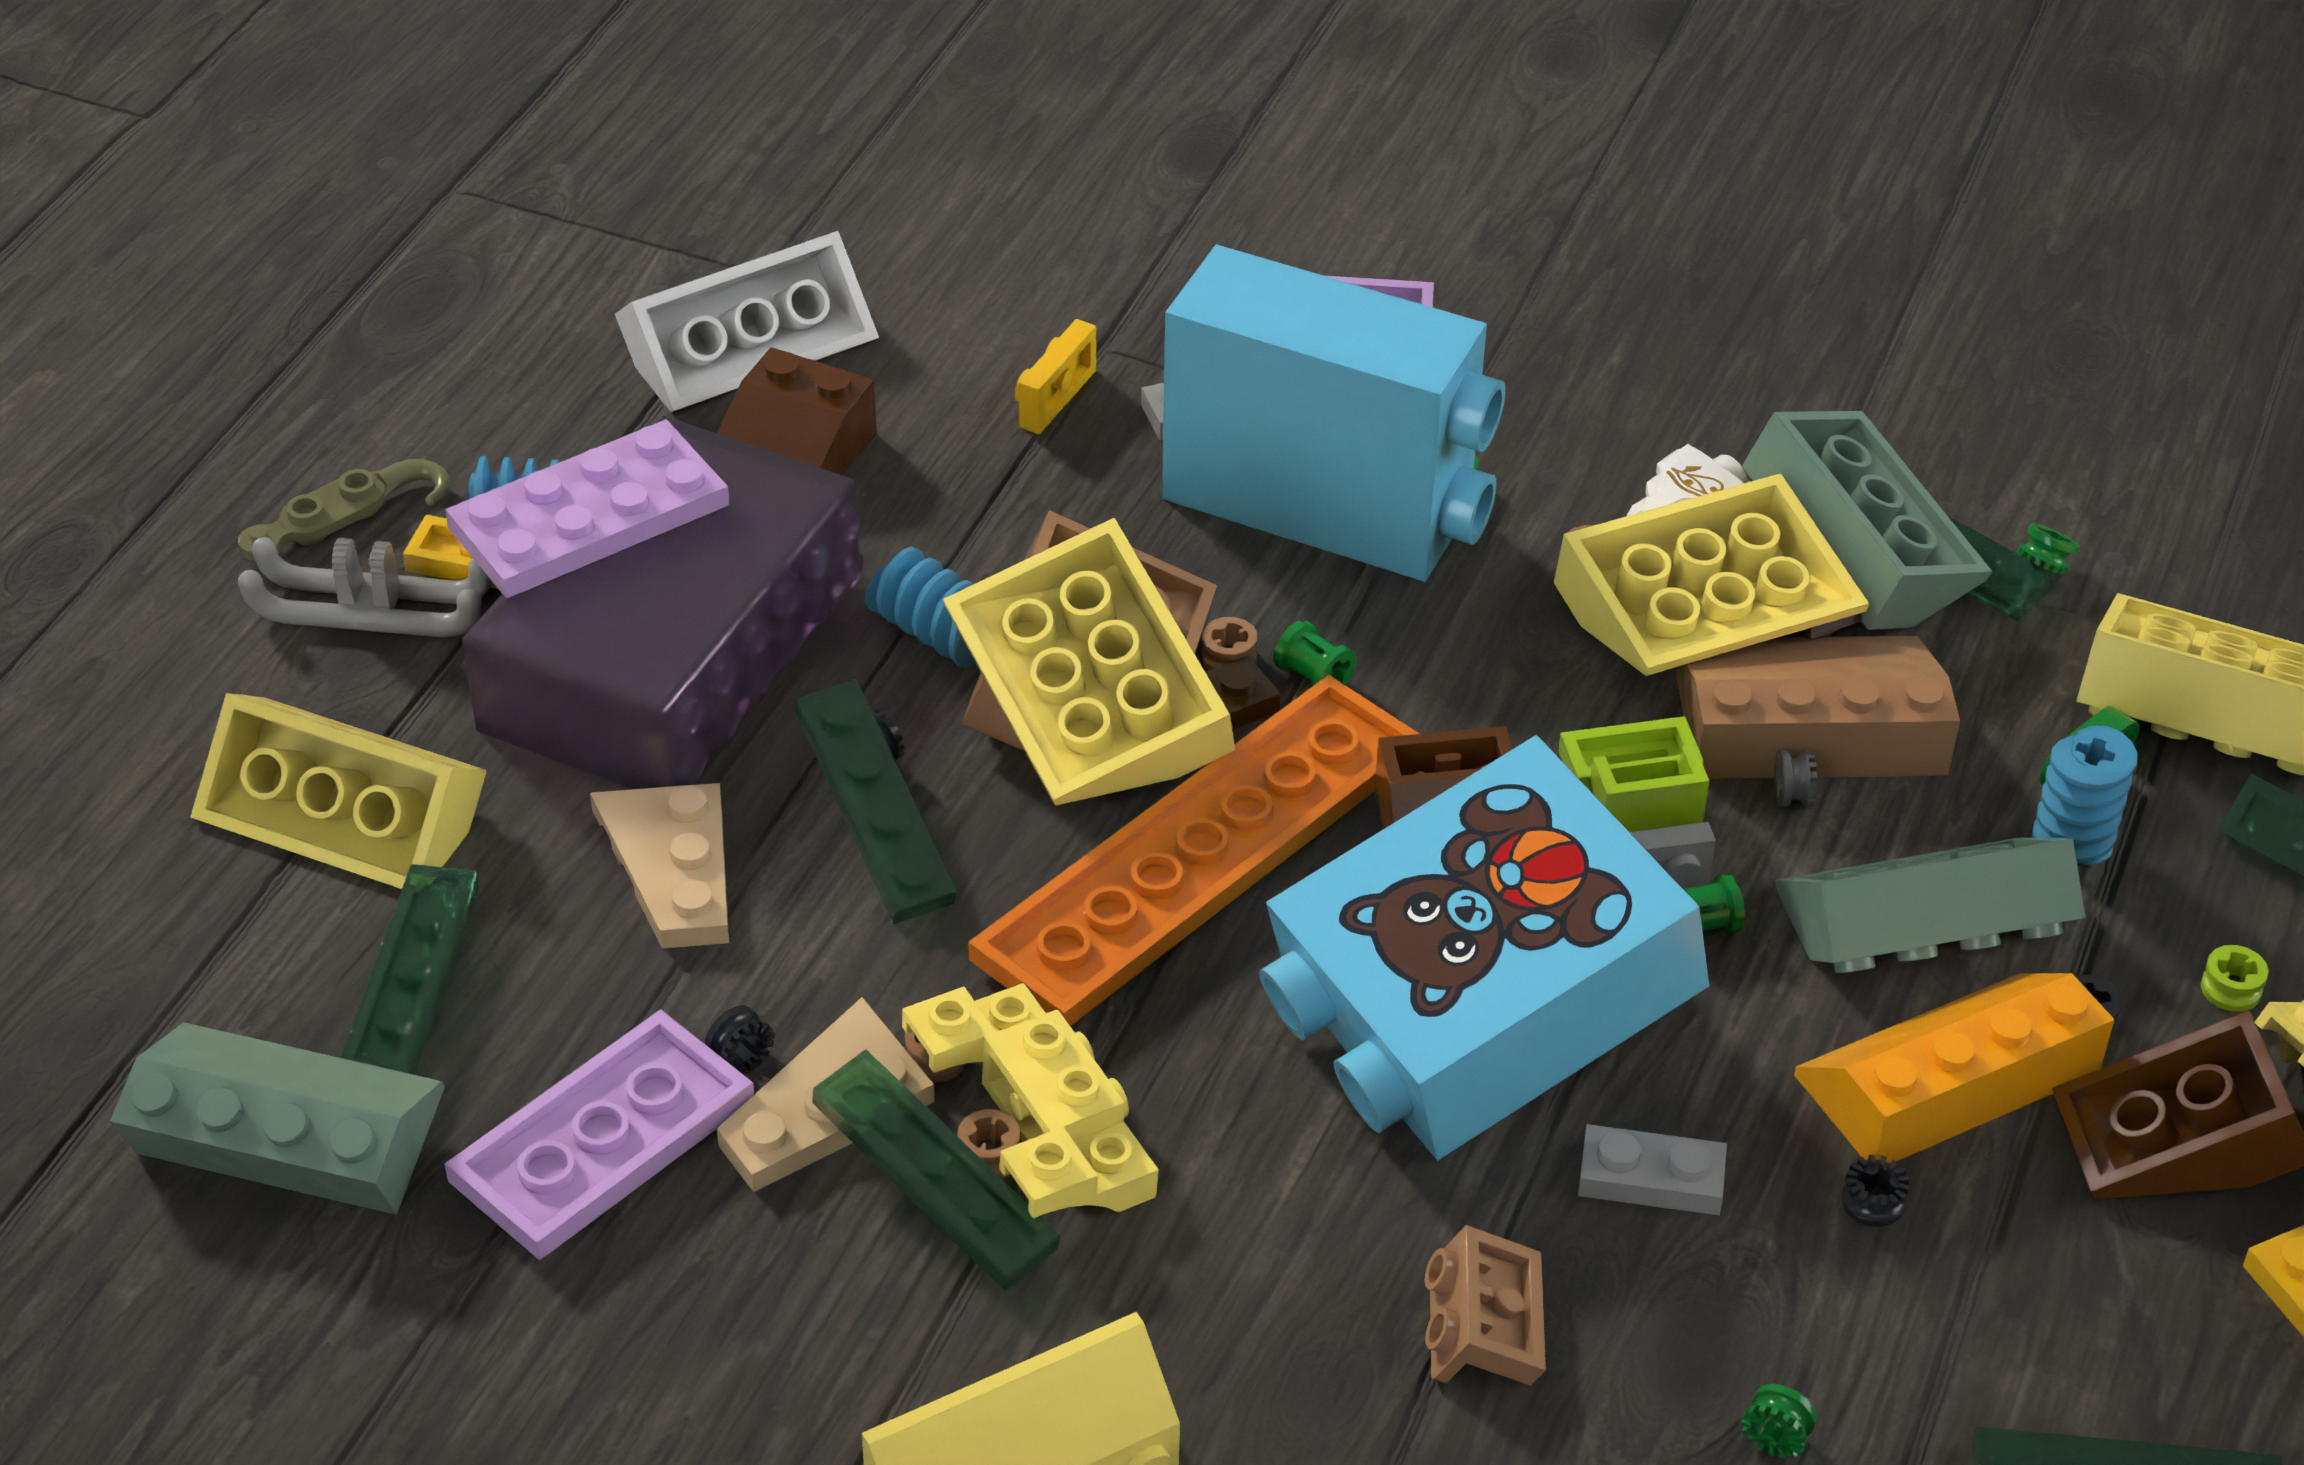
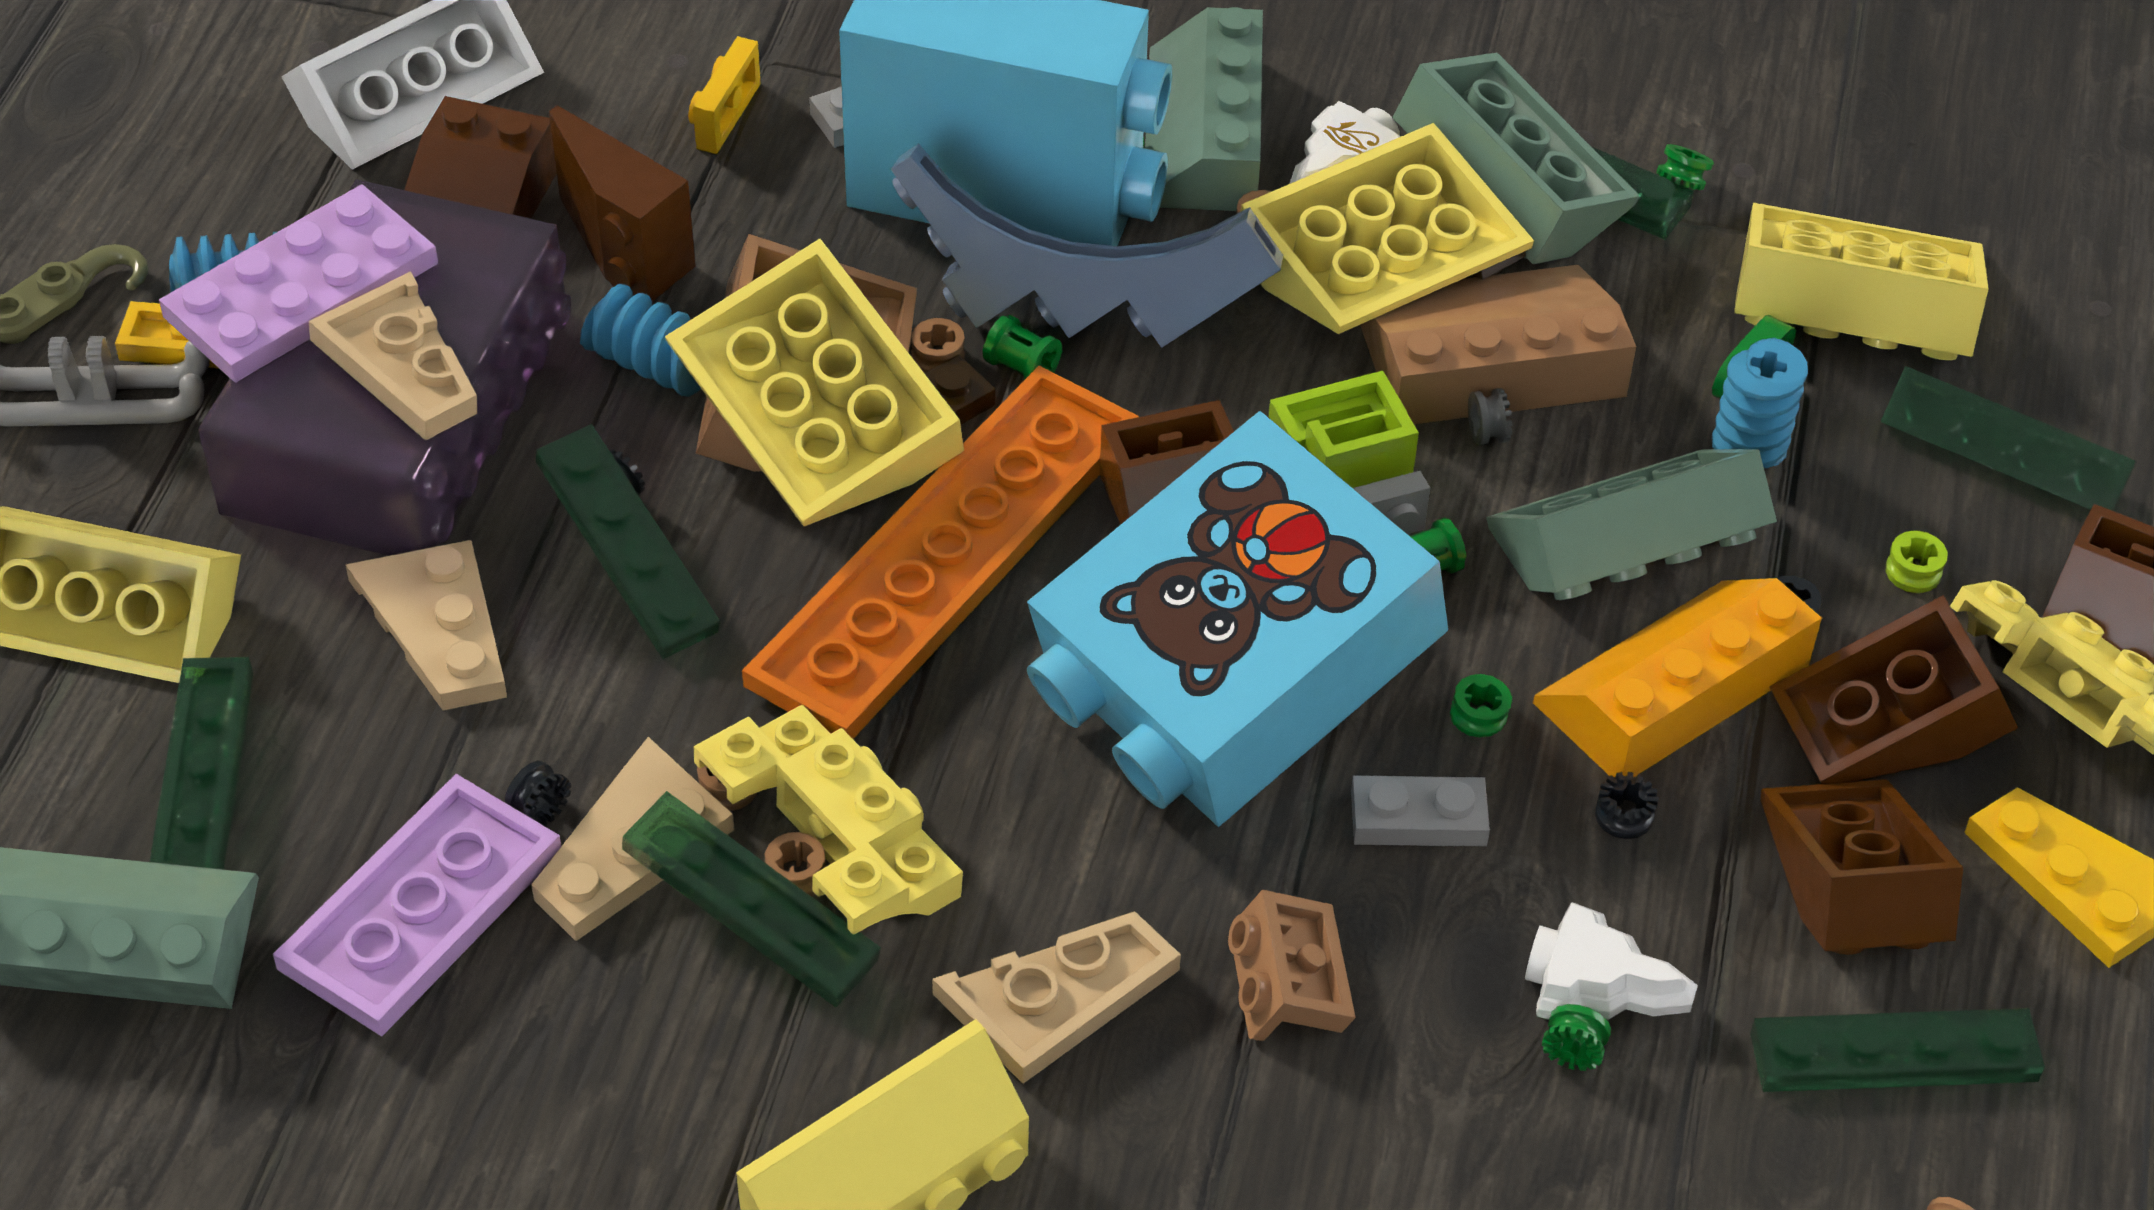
camera: 10 degrees left, 5 degrees up
none -> tan wing [309,271,477,440]
none -> reddish brown slope [549,105,696,302]
none -> sand blue arch [891,143,1283,348]
none -> tan wing [932,911,1181,1084]
none -> sand green slope [1145,7,1263,211]
none -> green bush [1450,674,1512,737]
none -> white rock [1525,902,1698,1020]
none -> reddish brown slope [1760,779,1964,955]

